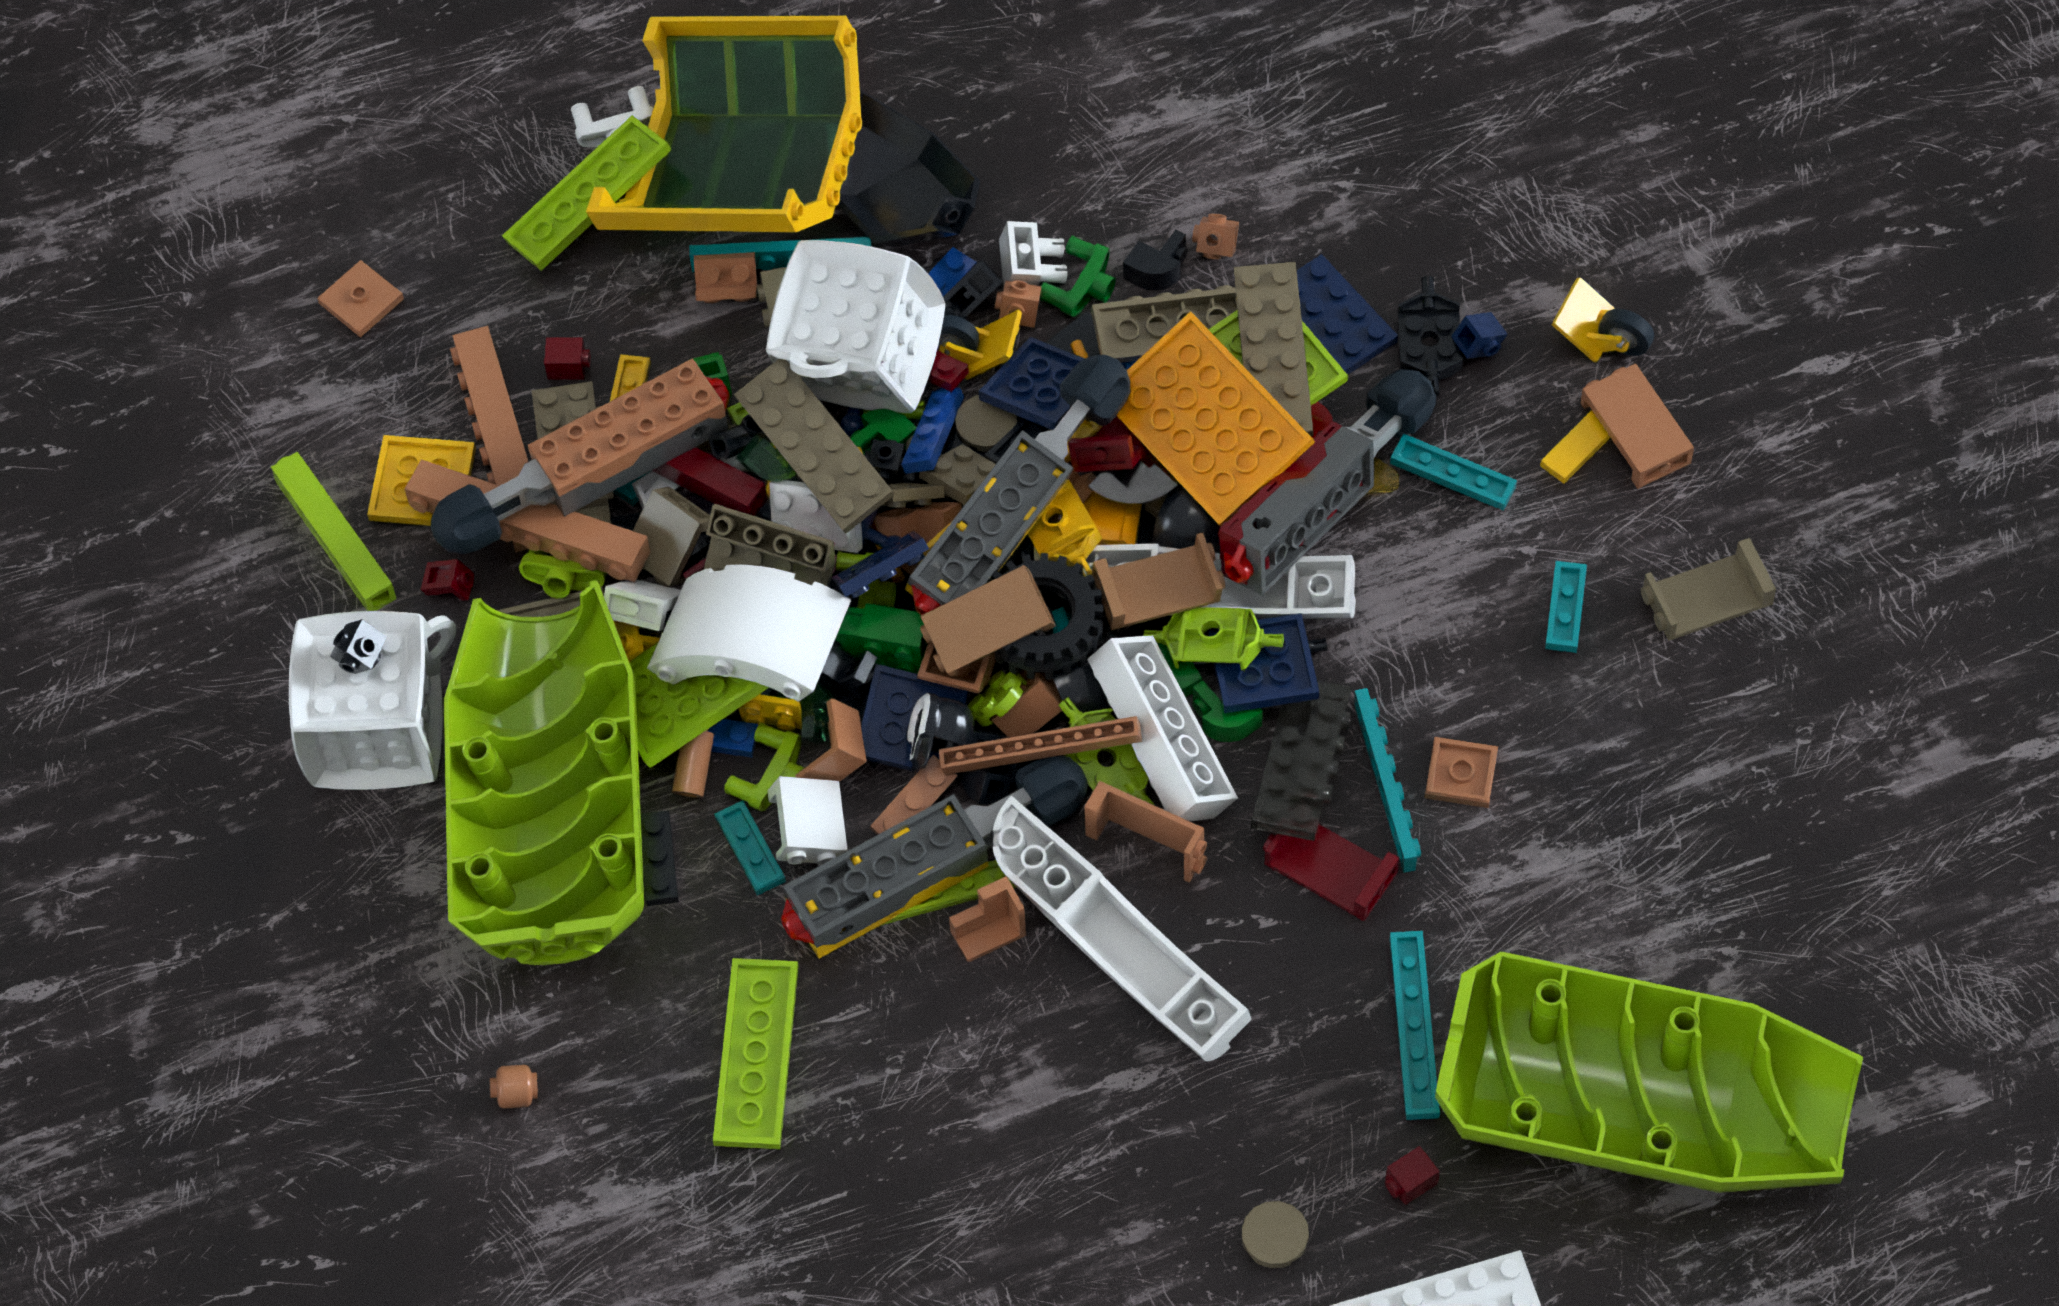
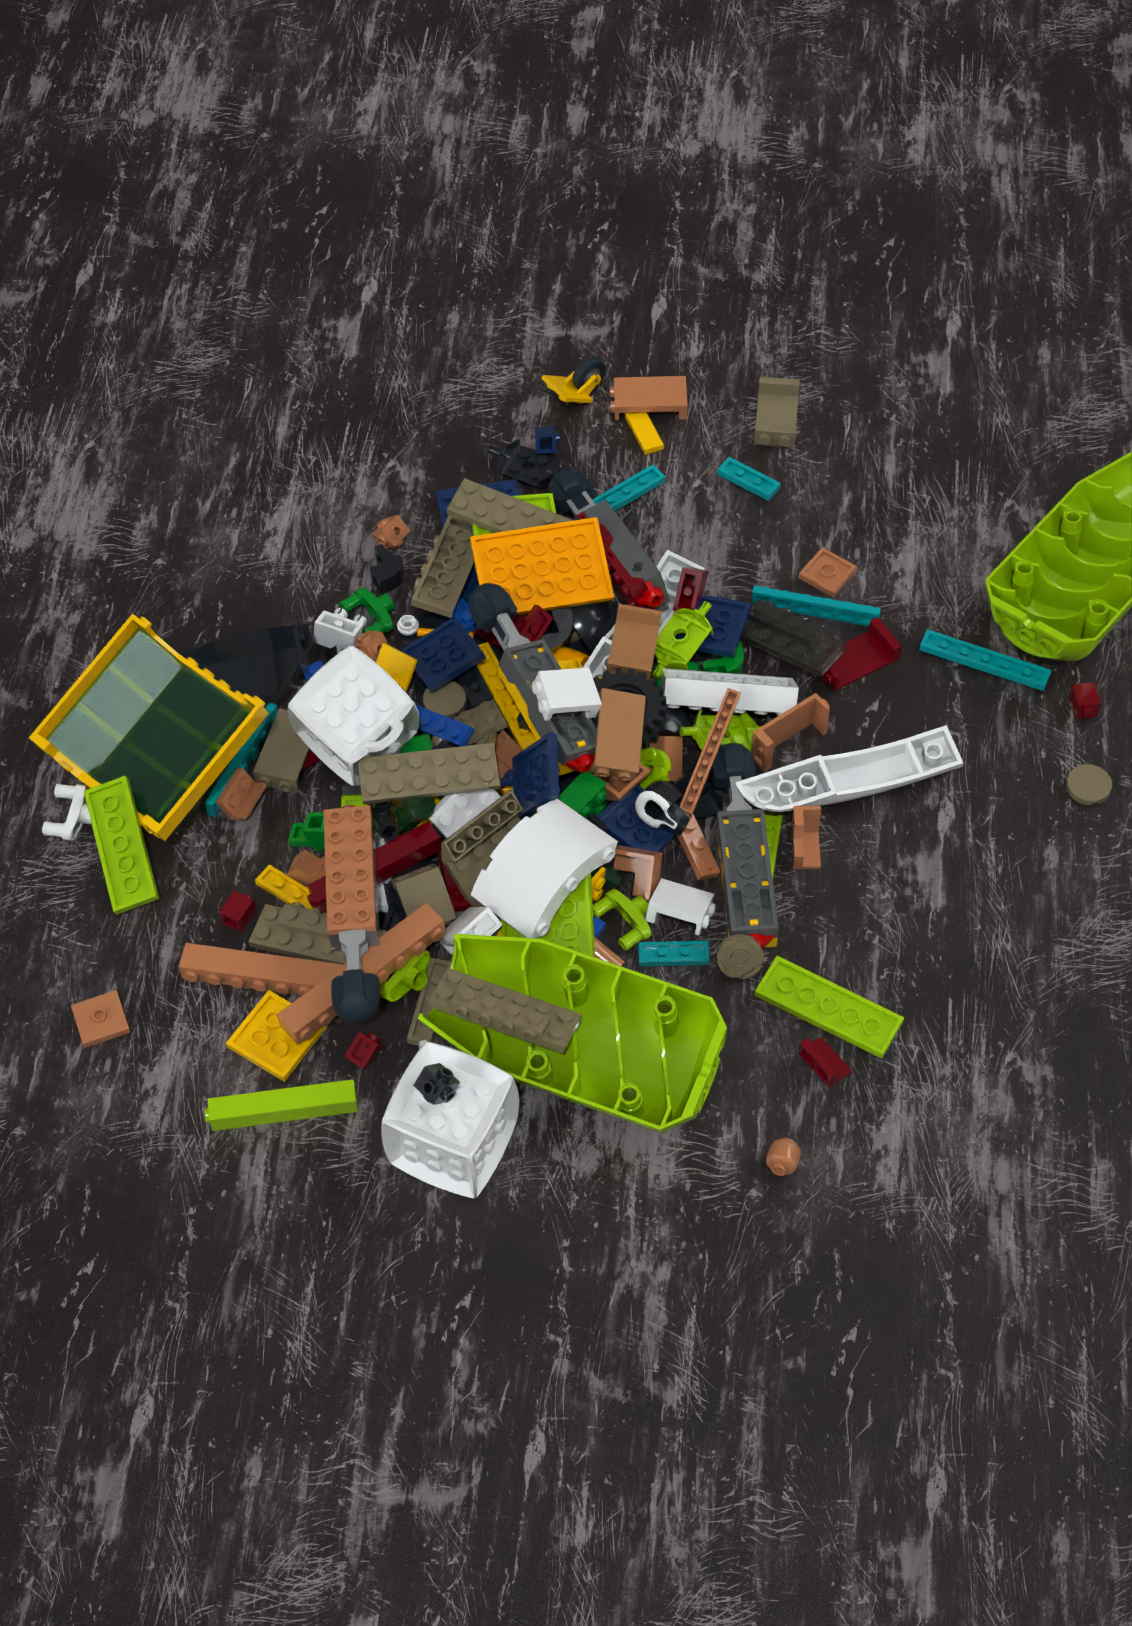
camera: 65 degrees left, 5 degrees down
none -> white plate [397,615,419,635]
none -> dark tan plate [428,968,582,1054]
none -> white panel [532,668,602,721]
none -> dark red slope [673,566,708,611]
none -> dark tan tile [717,934,764,979]
none -> dark red panel [799,1037,851,1088]

